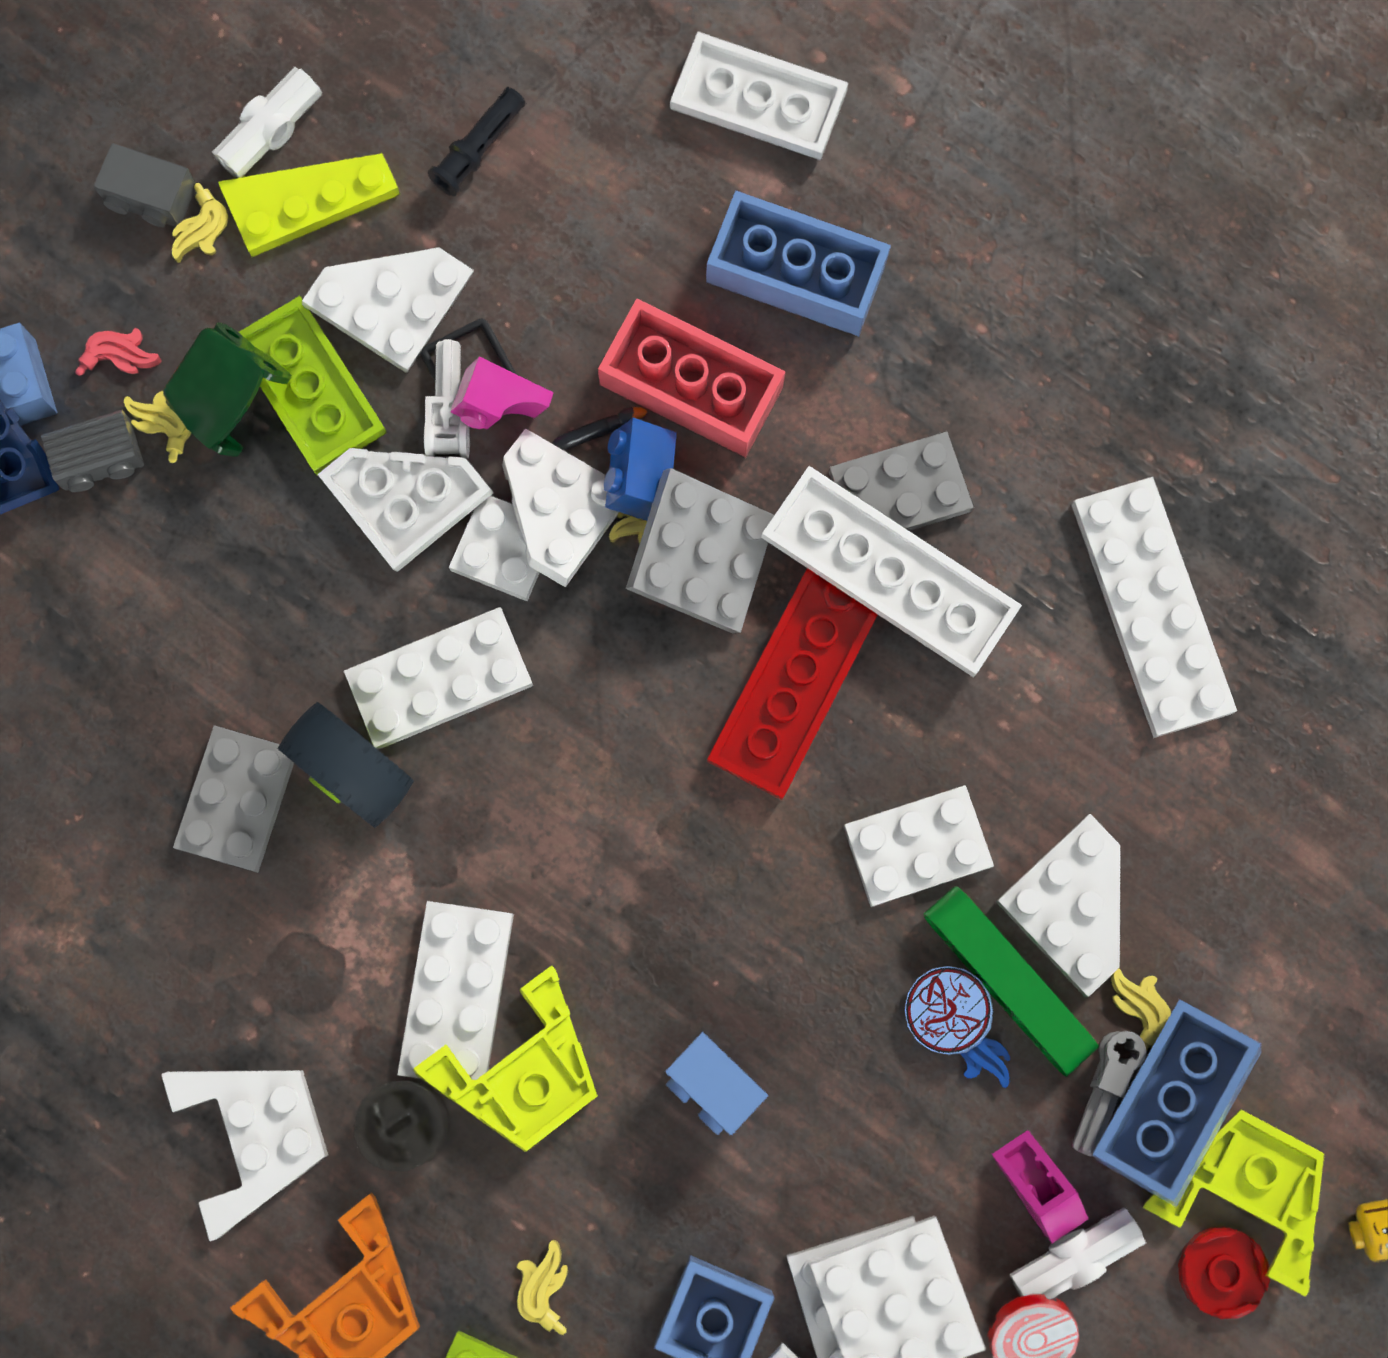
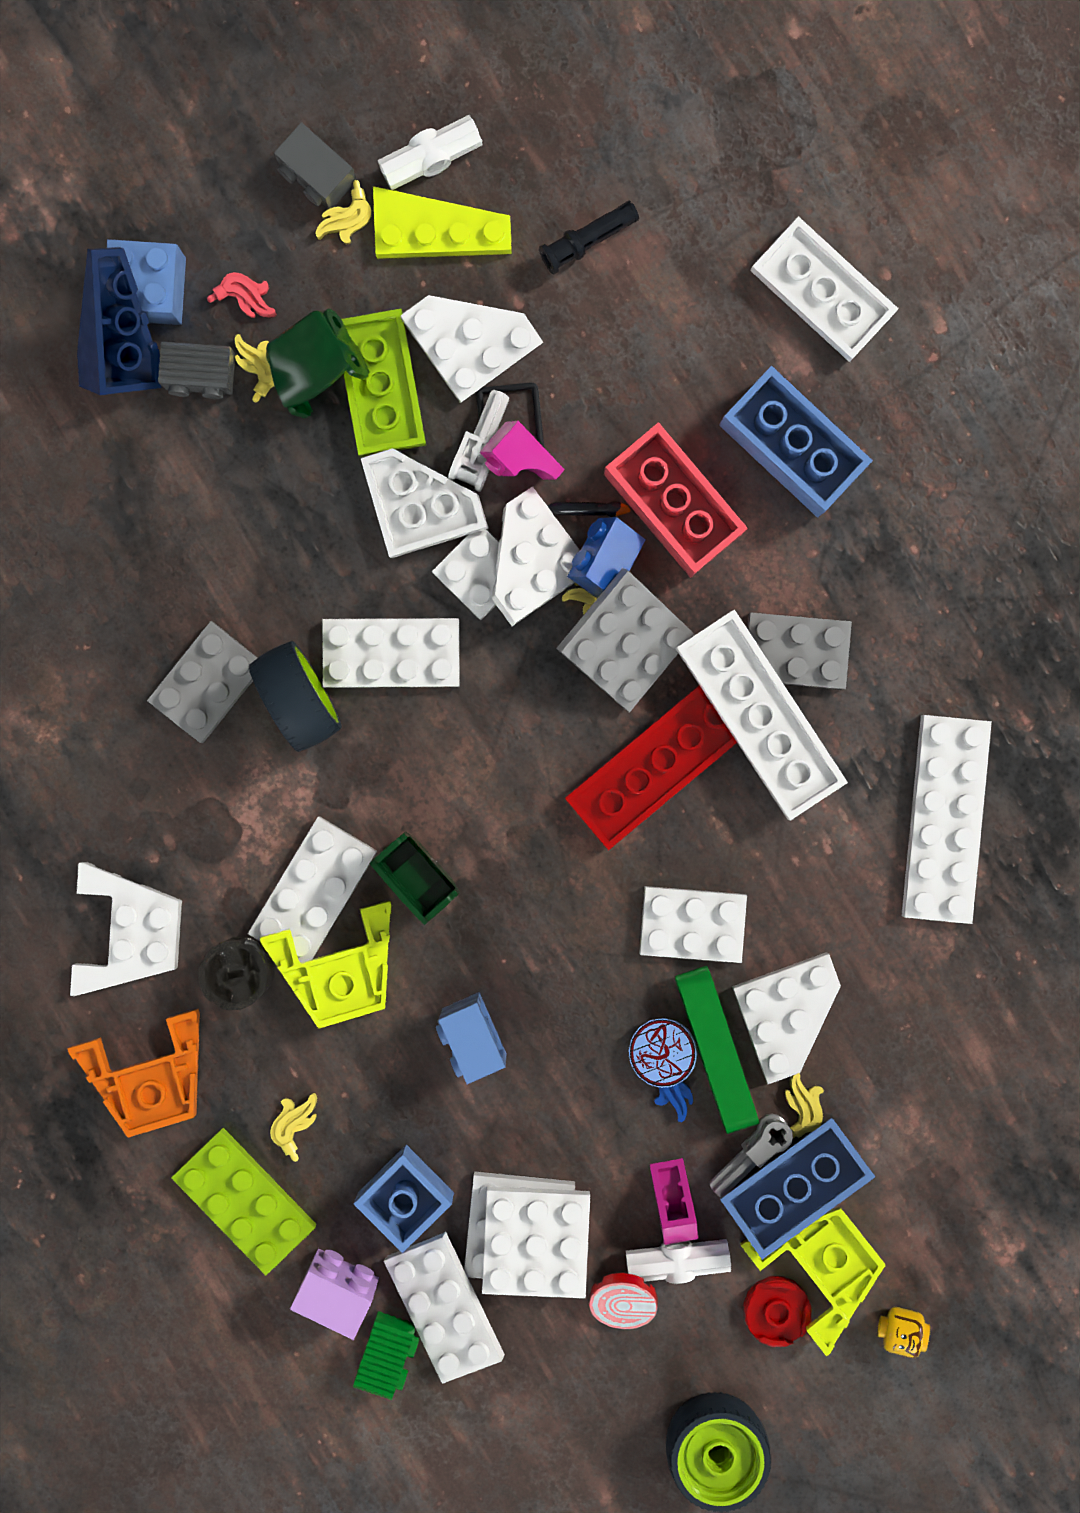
camera: 25 degrees right, 10 degrees up
none -> dark green piece [369,832,460,925]

